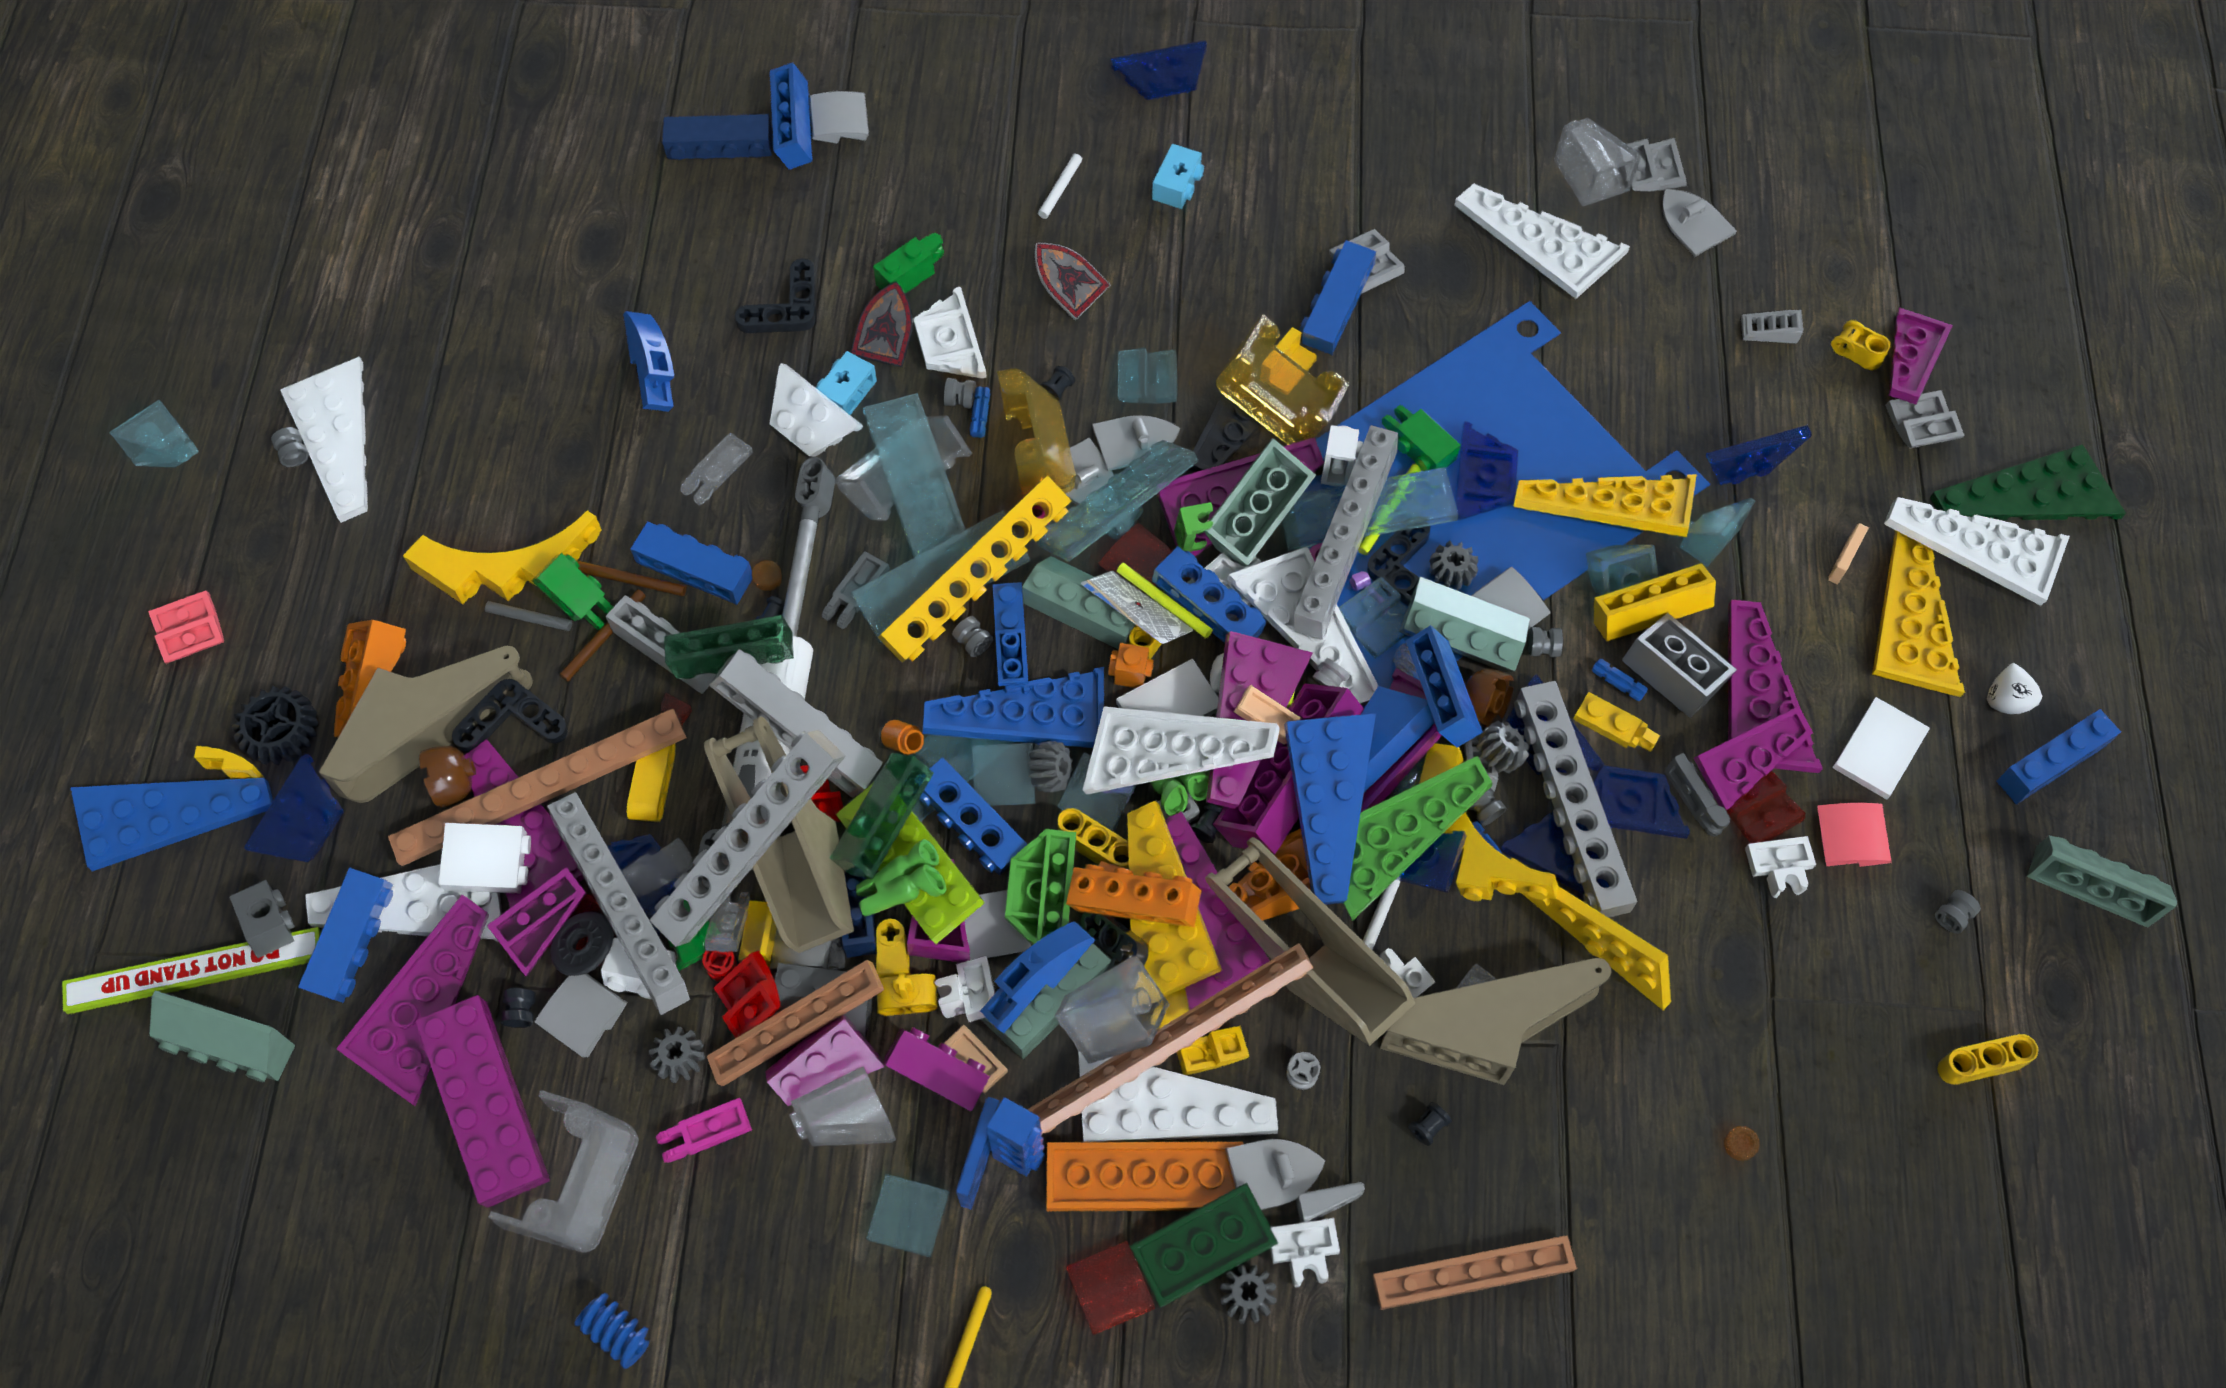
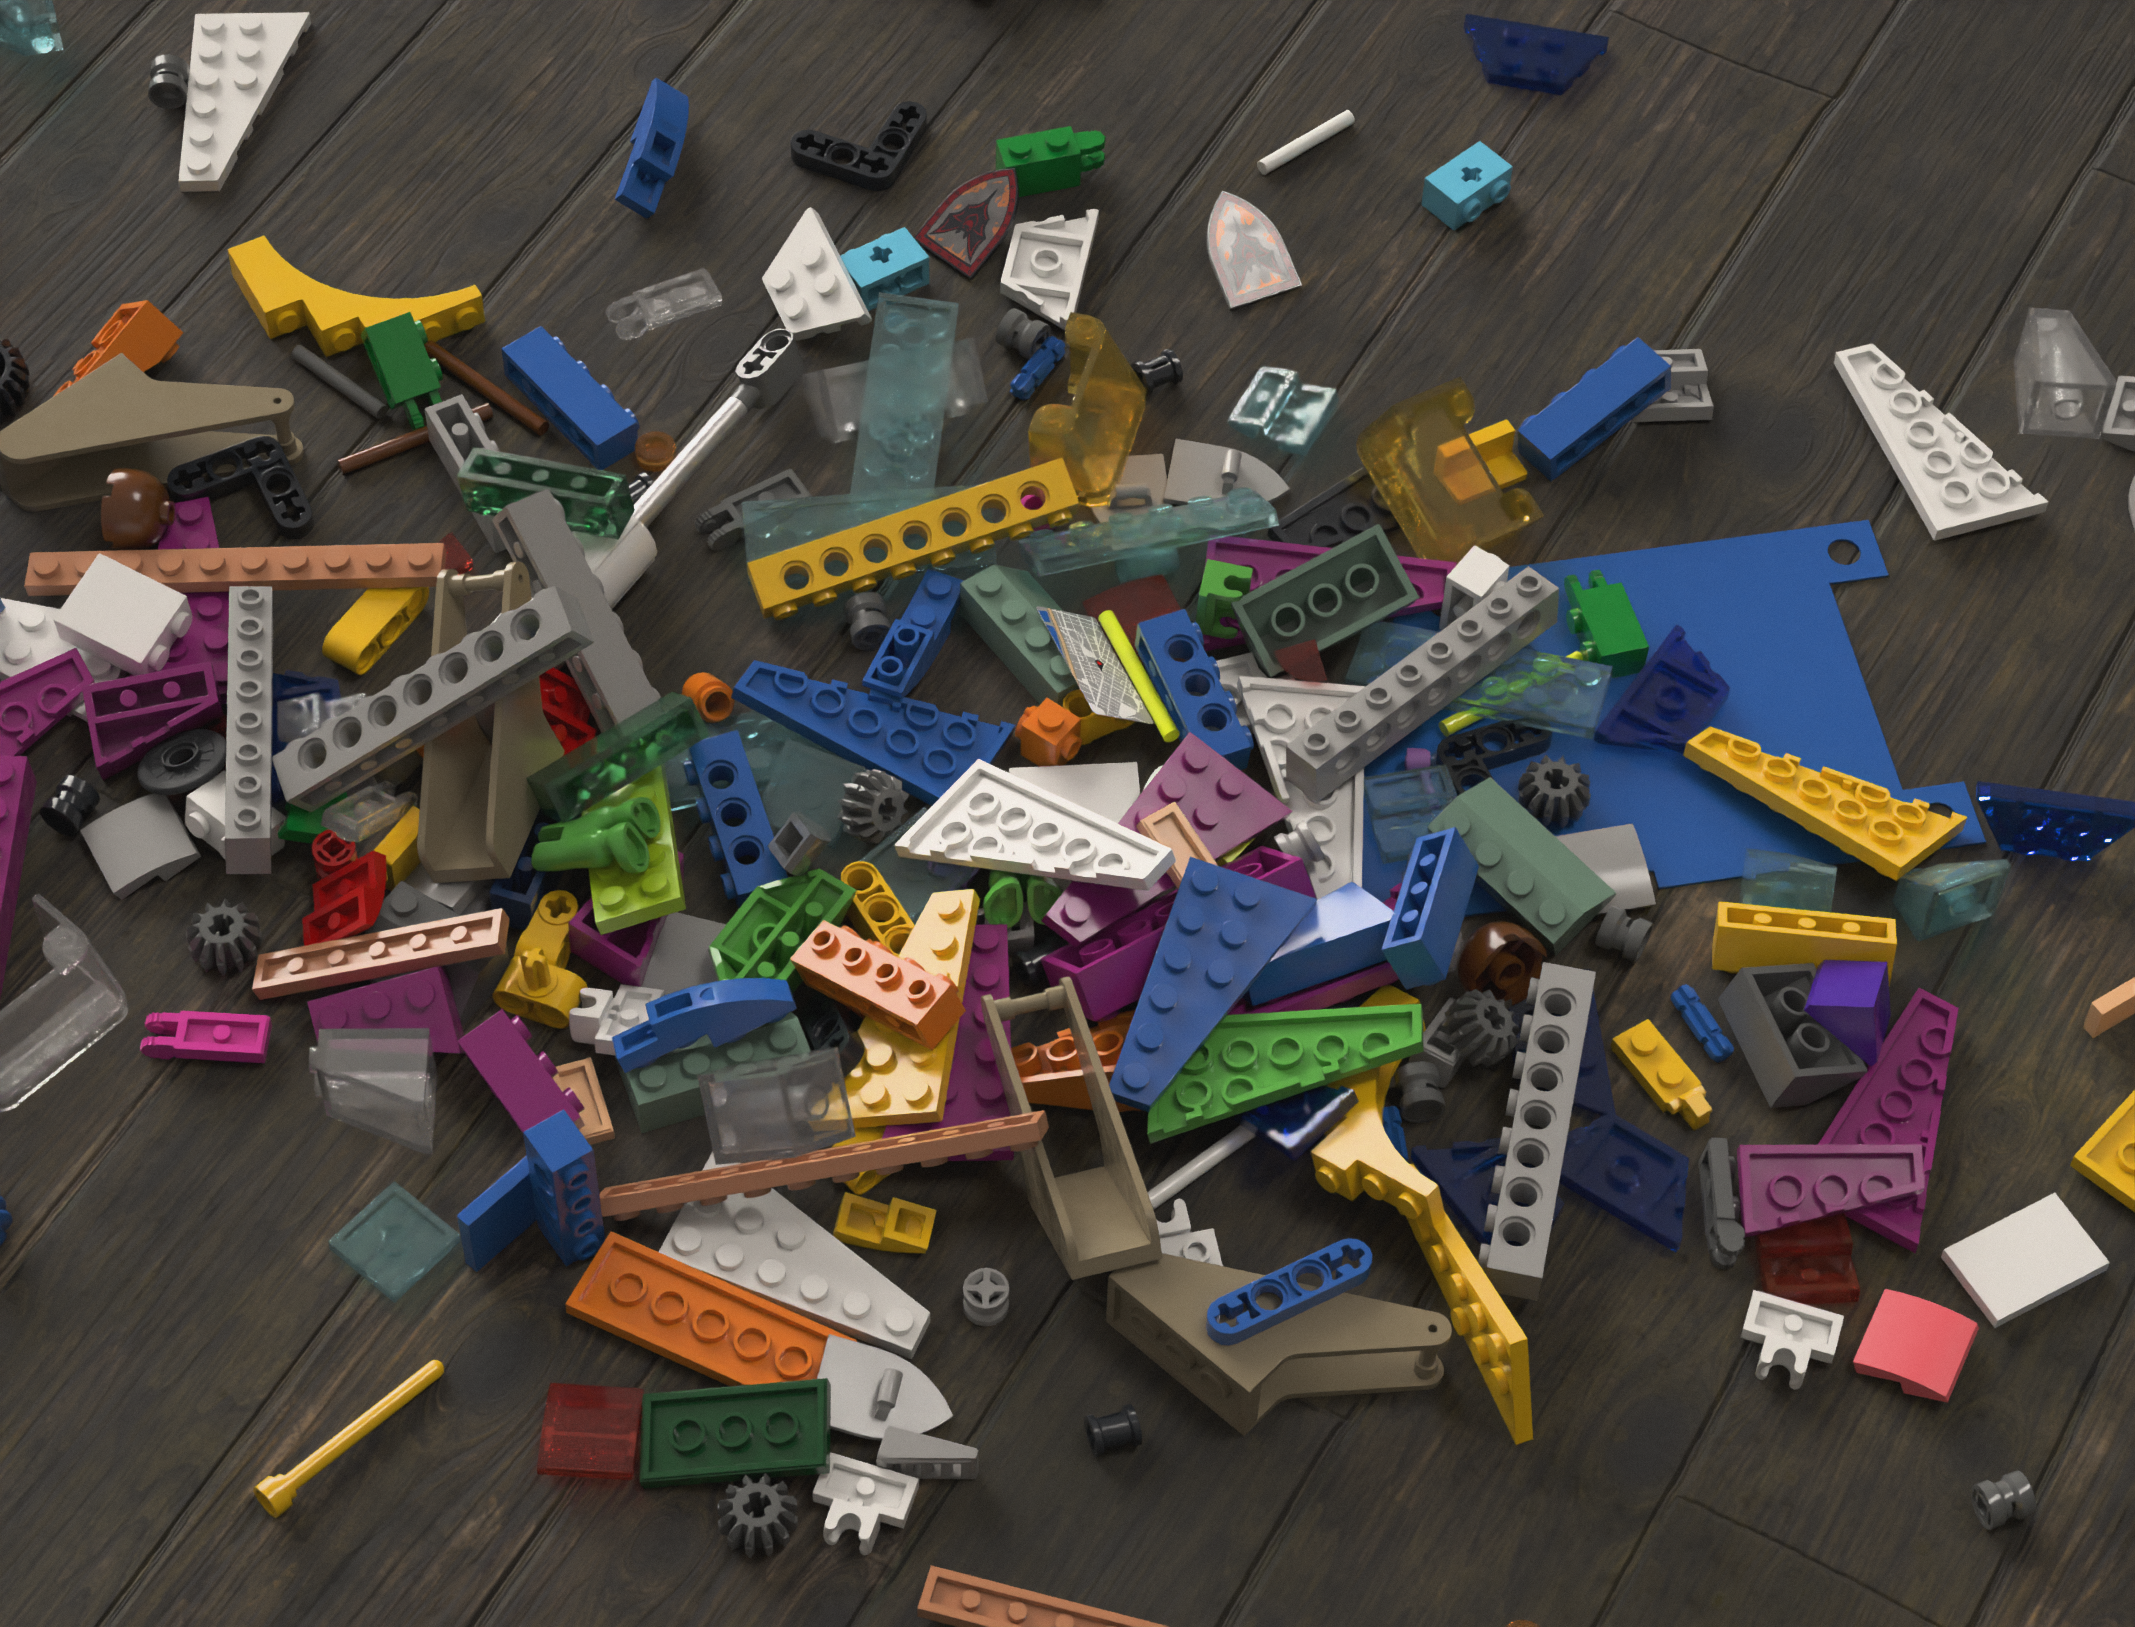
camera: 25 degrees right, 10 degrees down
none -> dark grey slope [768,811,831,876]
none -> blue beam [1206,1238,1372,1345]
none -> clear red tile [1273,639,1327,682]
none -> dark purple slope [1804,960,1891,1067]

